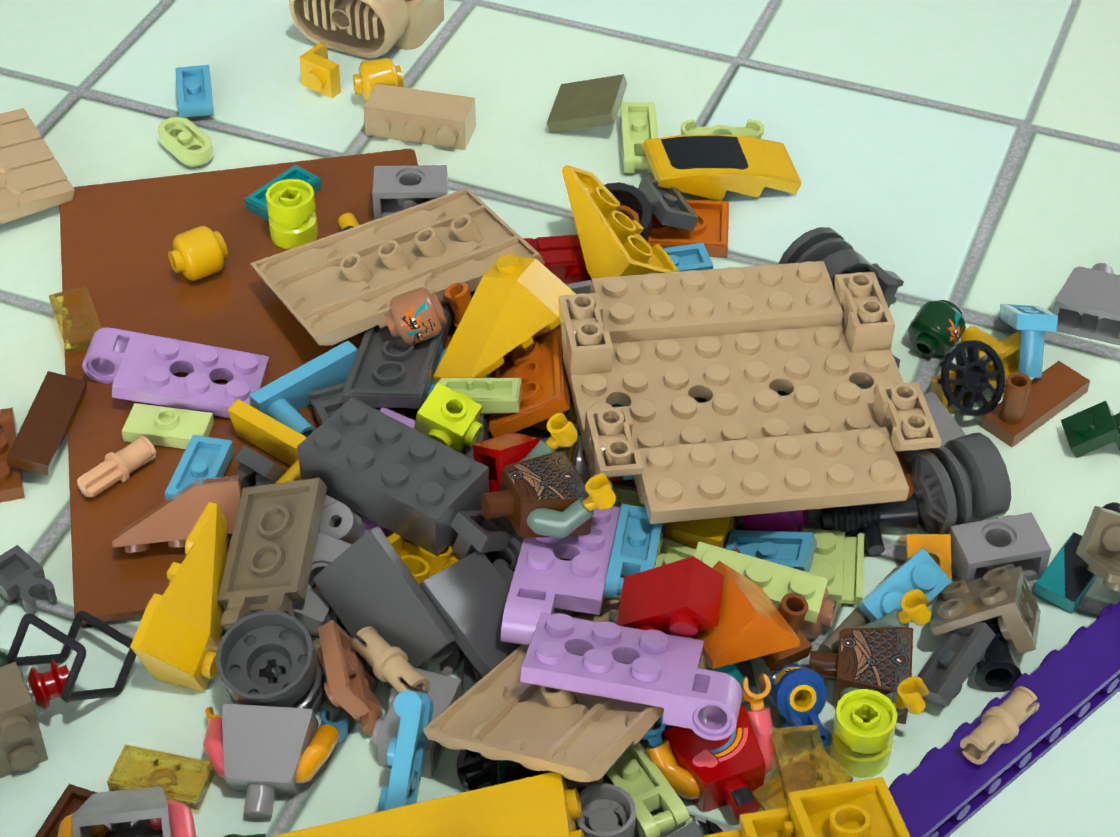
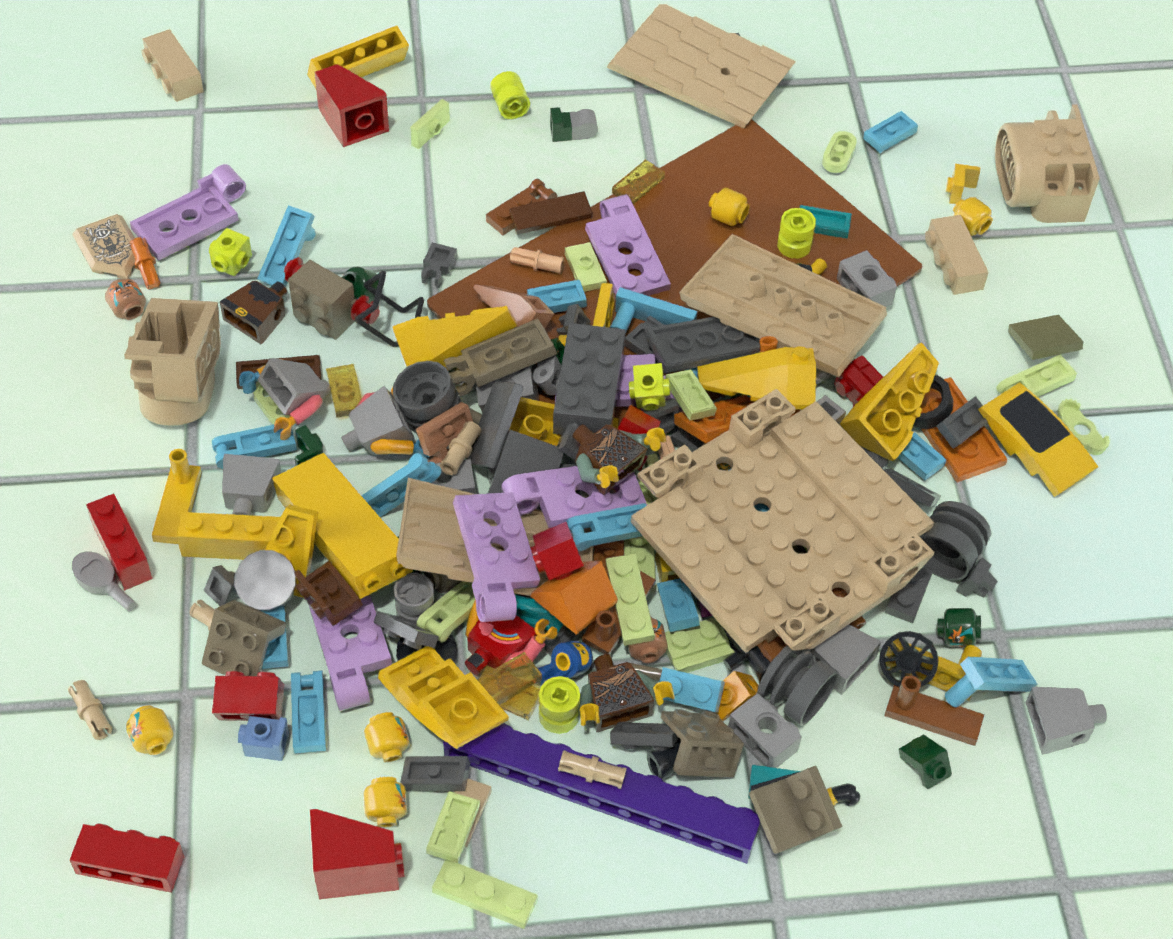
camera: 60 degrees right, 10 degrees up
nougat head [385,287,447,345] -> none

